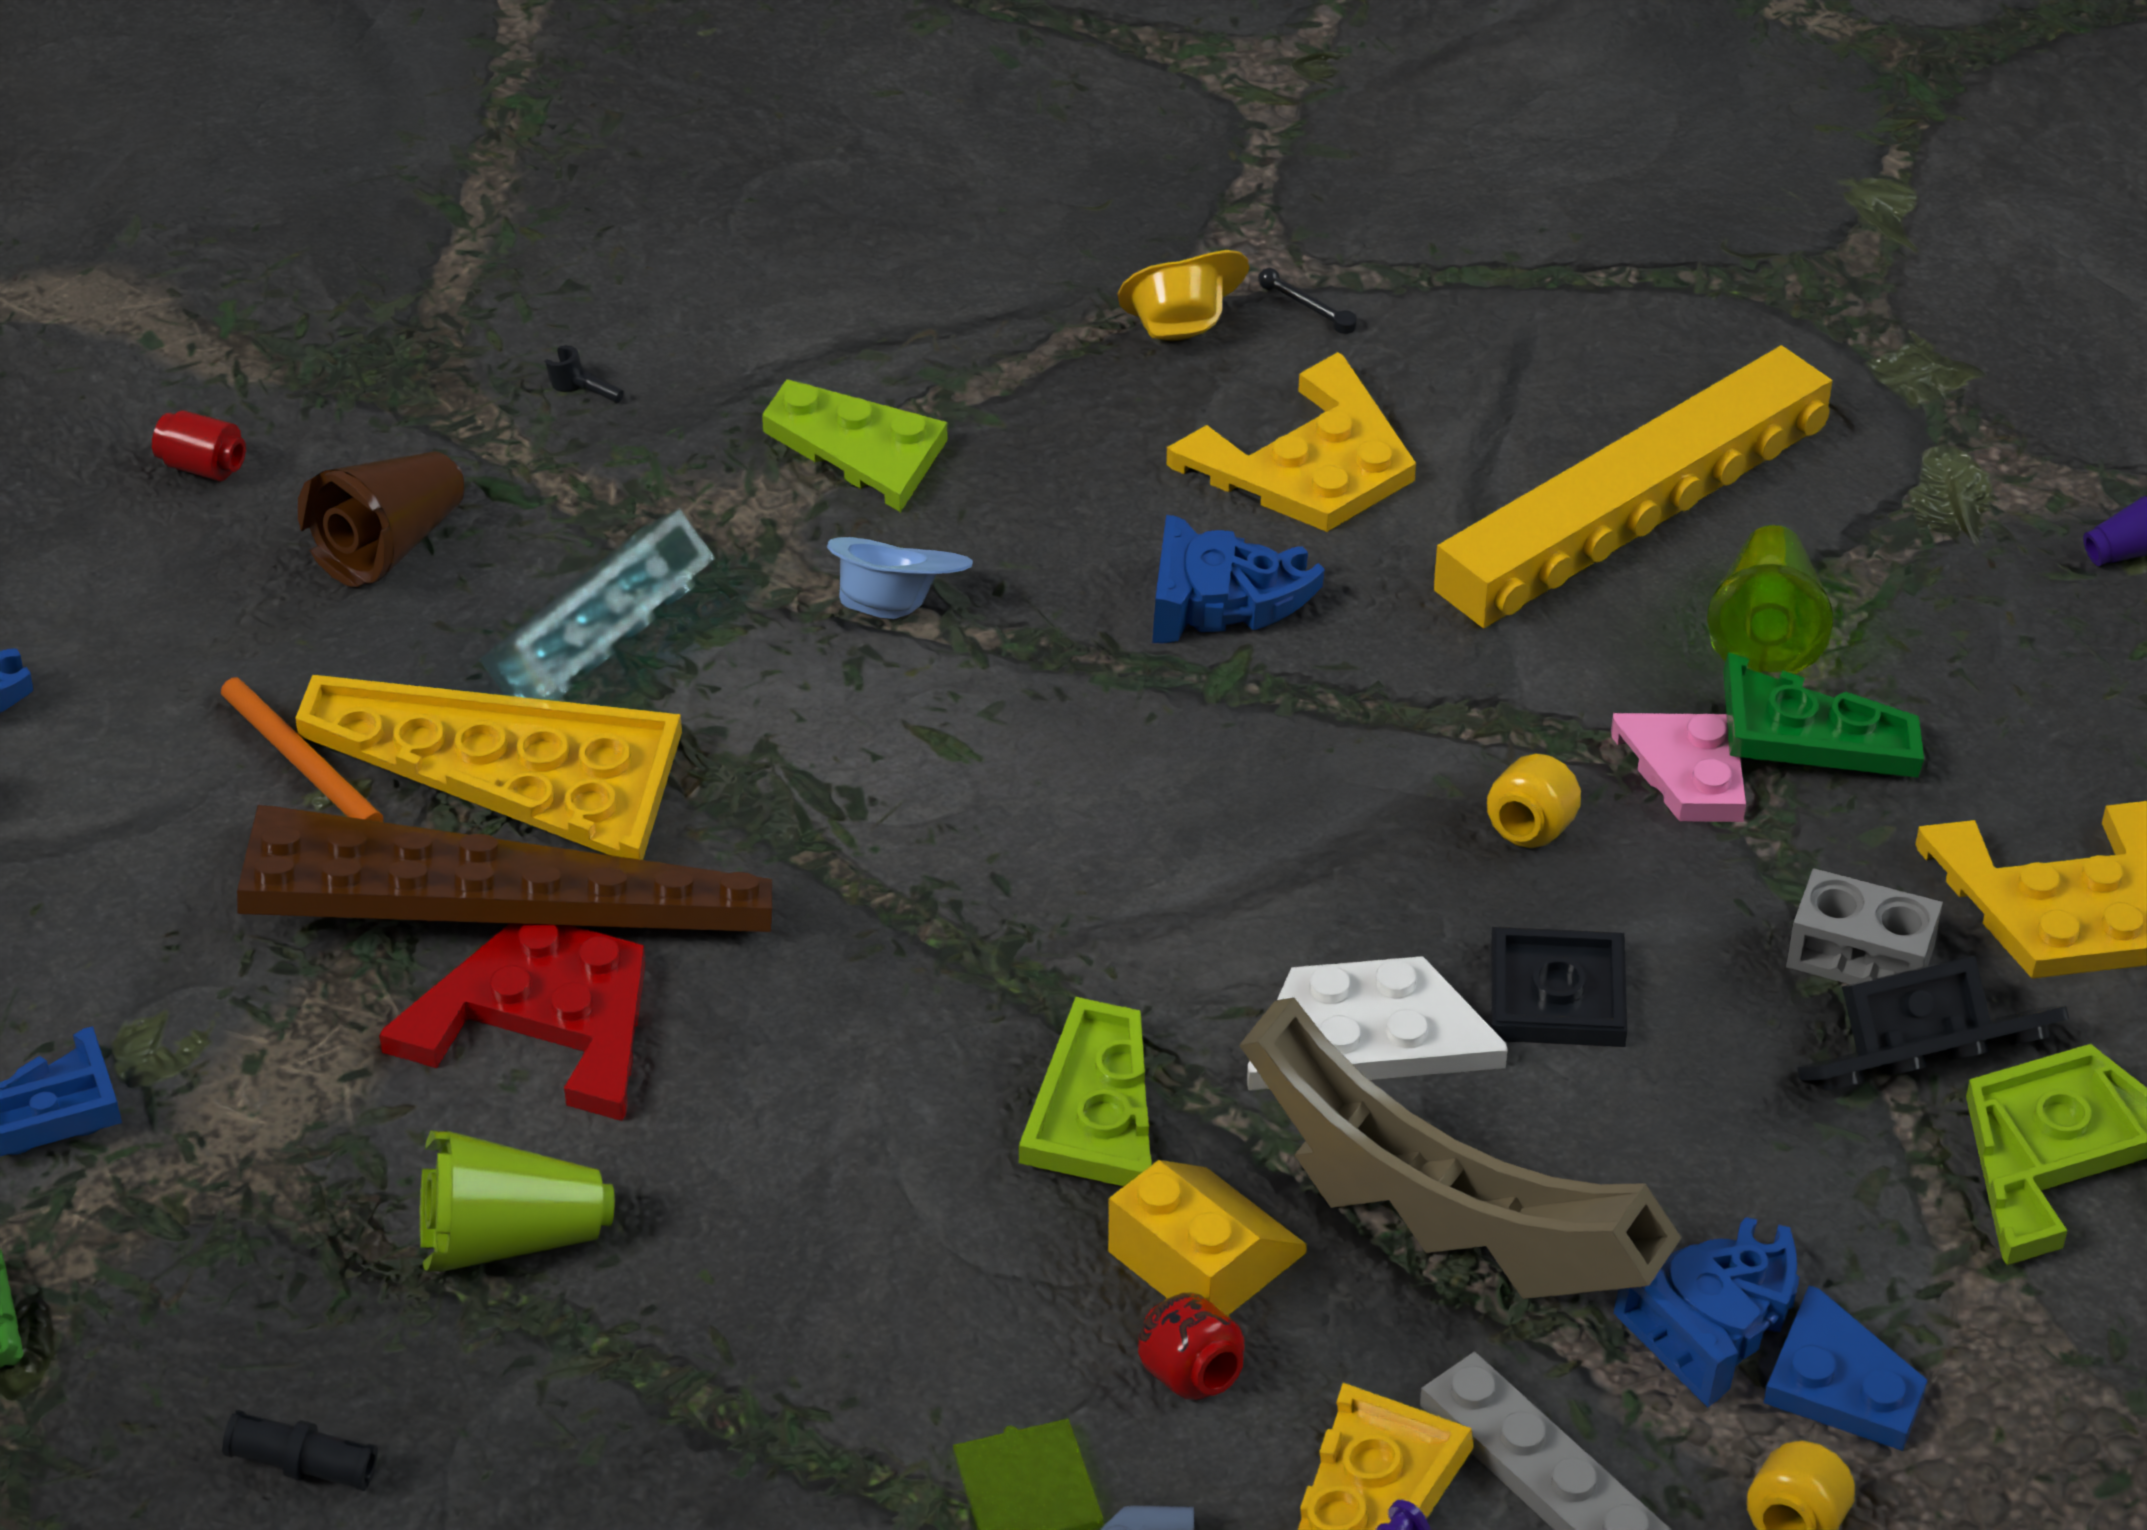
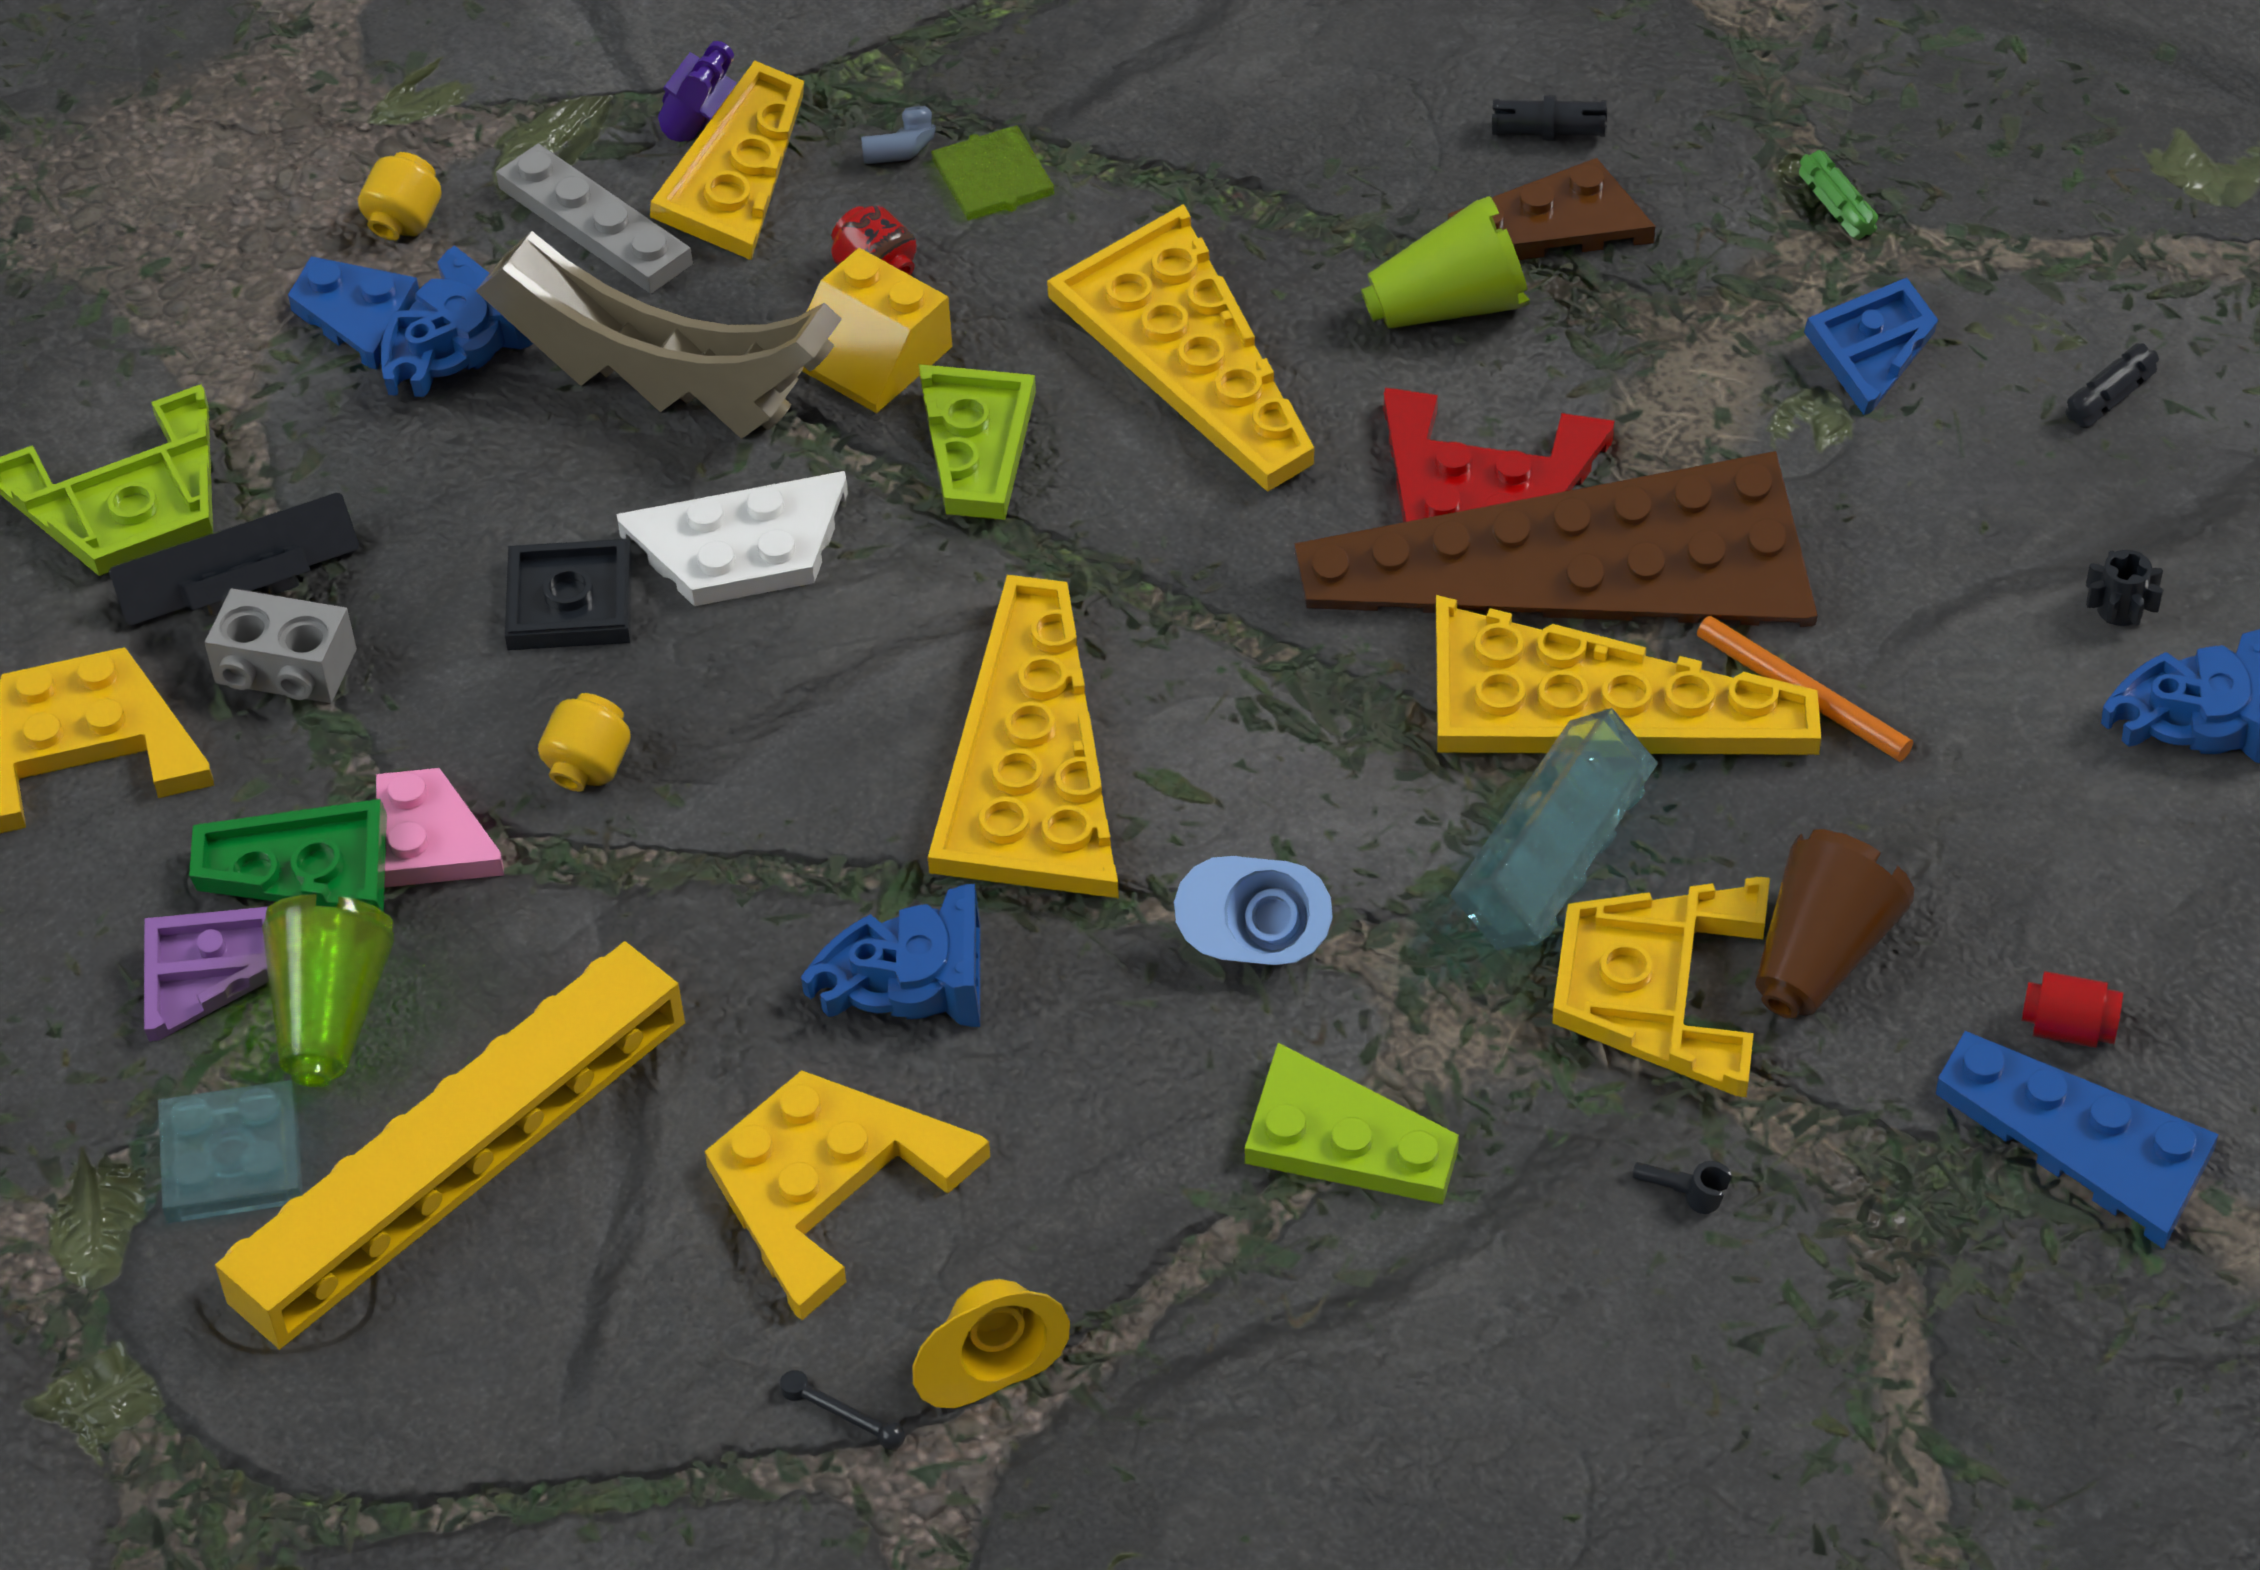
camera: 175 degrees right, 5 degrees up
none -> medium lavender wing [144,906,280,1041]
none -> clear light blue plate [158,1080,303,1223]
none -> yellow wing [928,575,1119,898]
none -> yellow wing [1047,204,1314,492]
none -> reddish brown wing [1448,158,1656,260]
none -> yellow wing [1552,877,1770,1098]
none -> blue wing [1936,1031,2219,1249]

